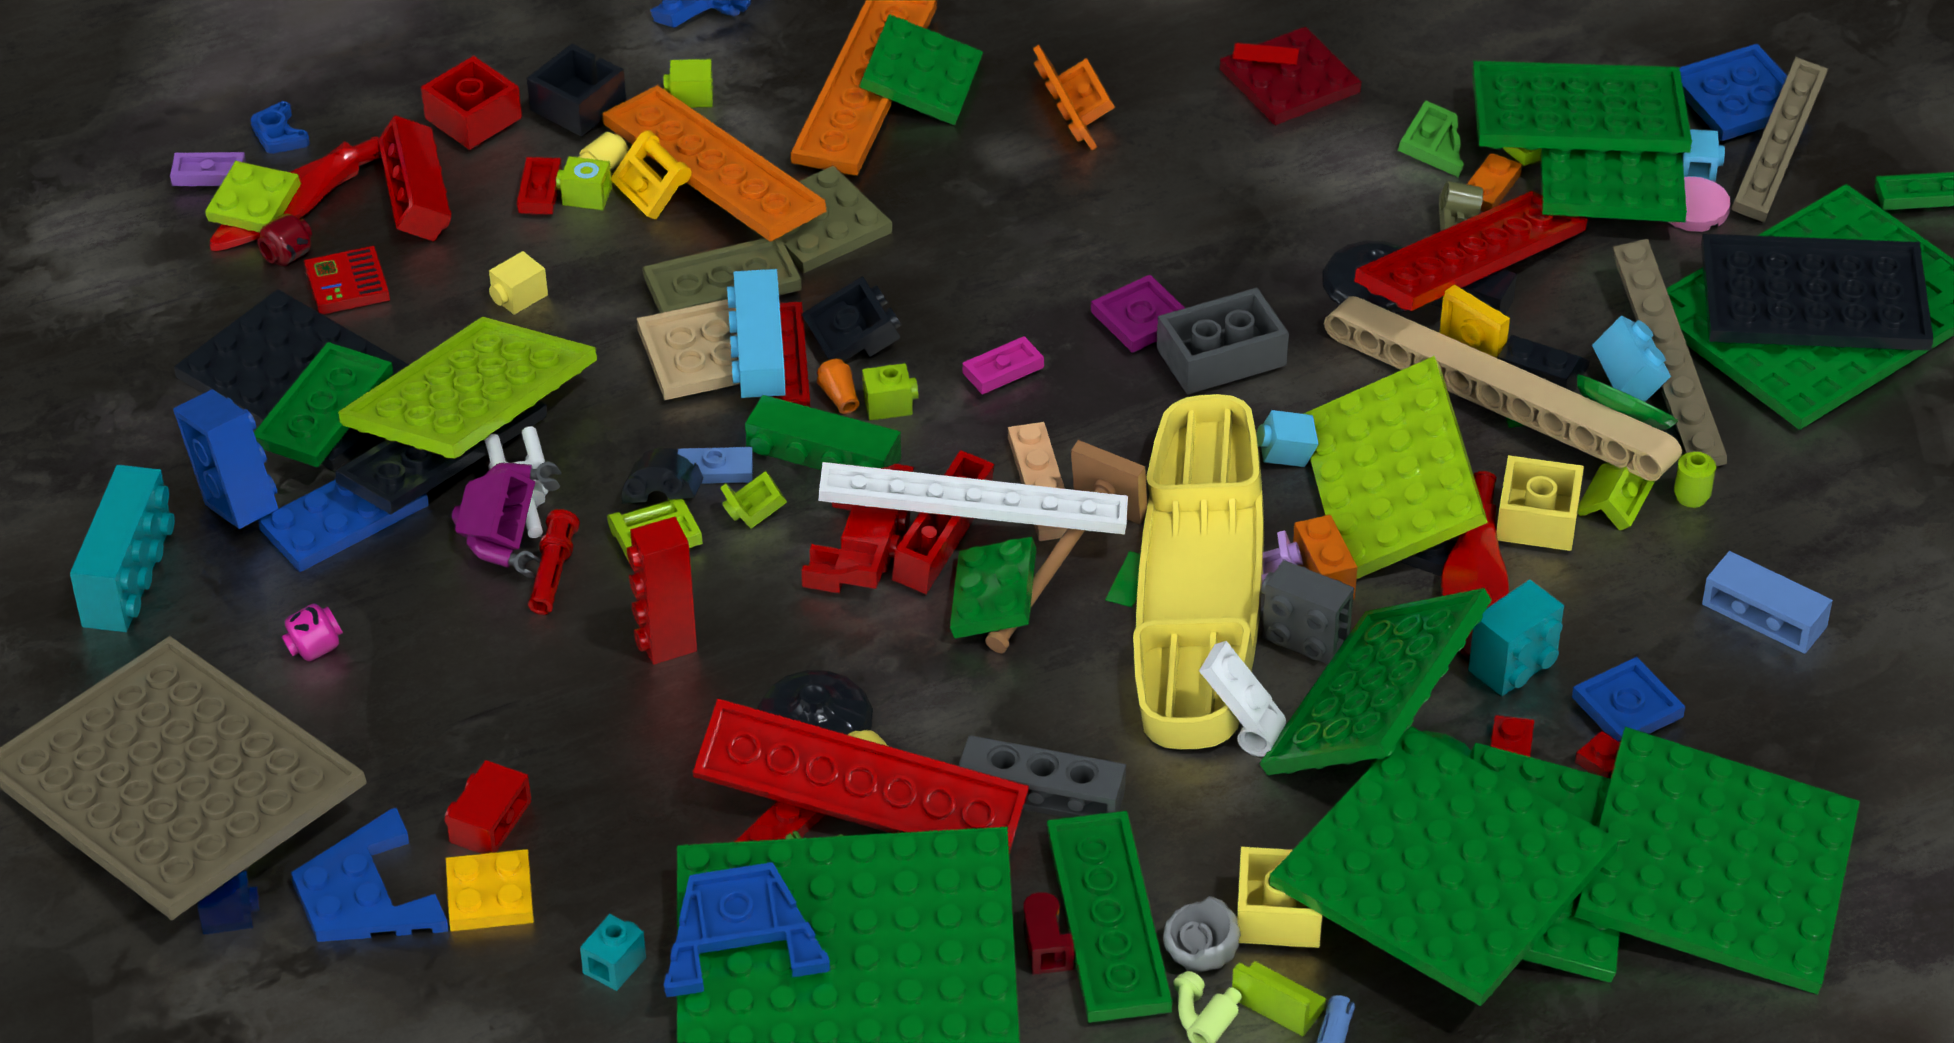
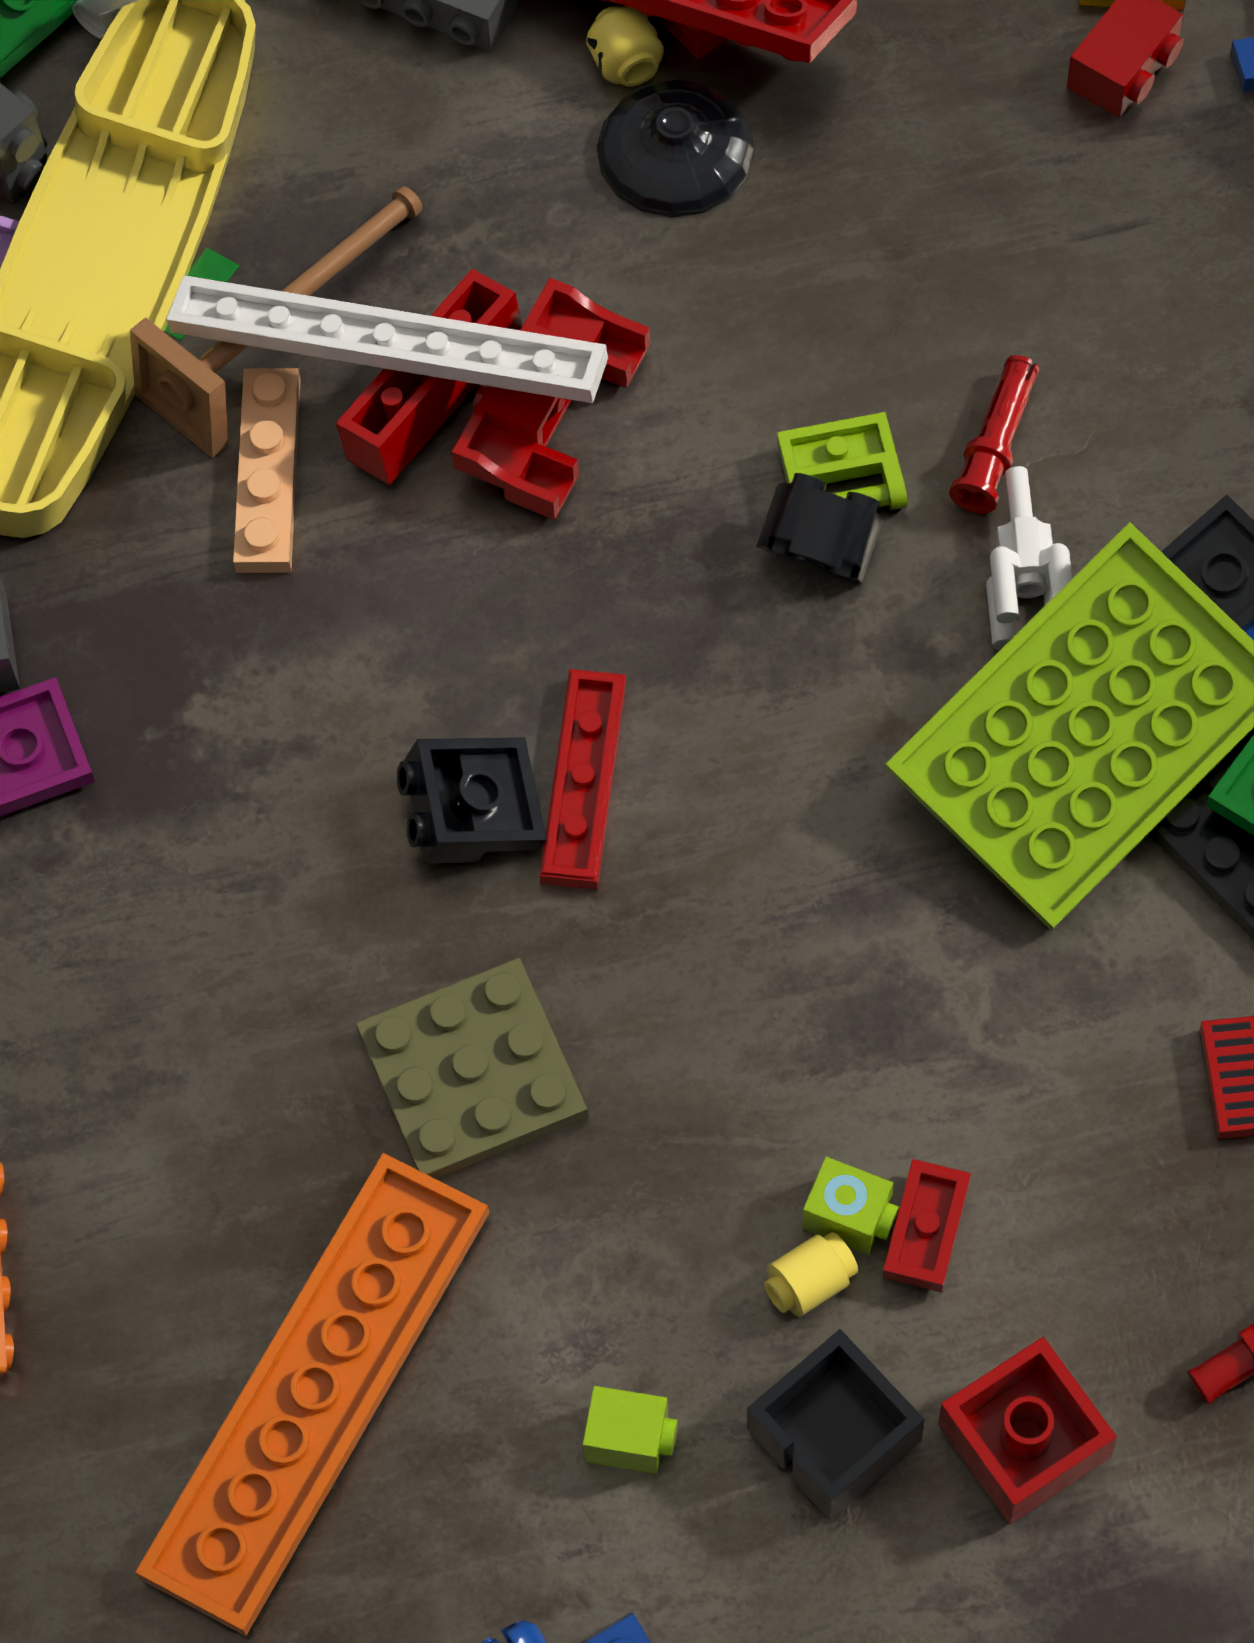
camera: 165 degrees left, 20 degrees up
red brick [378,115,452,241] -> none
magenta torso [452,461,562,578] -> none
light yellow brick [489,251,548,315] -> none
orange plate [602,85,826,242] -> none
yellow plate [611,130,692,220] -> none
red brick [626,516,697,665] -> none
tan plate [637,299,740,400] -> none
olive plate [643,237,802,313] -> none
medium blue plate [677,447,753,484] -> none
lime bracket [720,471,787,529] -> none
medium azure brick [727,269,786,398] -> none
green brick [745,395,901,471] -> none
orange cone [817,359,860,414] -> none
green plate [859,14,983,125] -> none
lime brick [862,363,918,421] -> none
green plate [950,537,1036,639] -> none
dark pink plate [962,336,1044,395] -> none

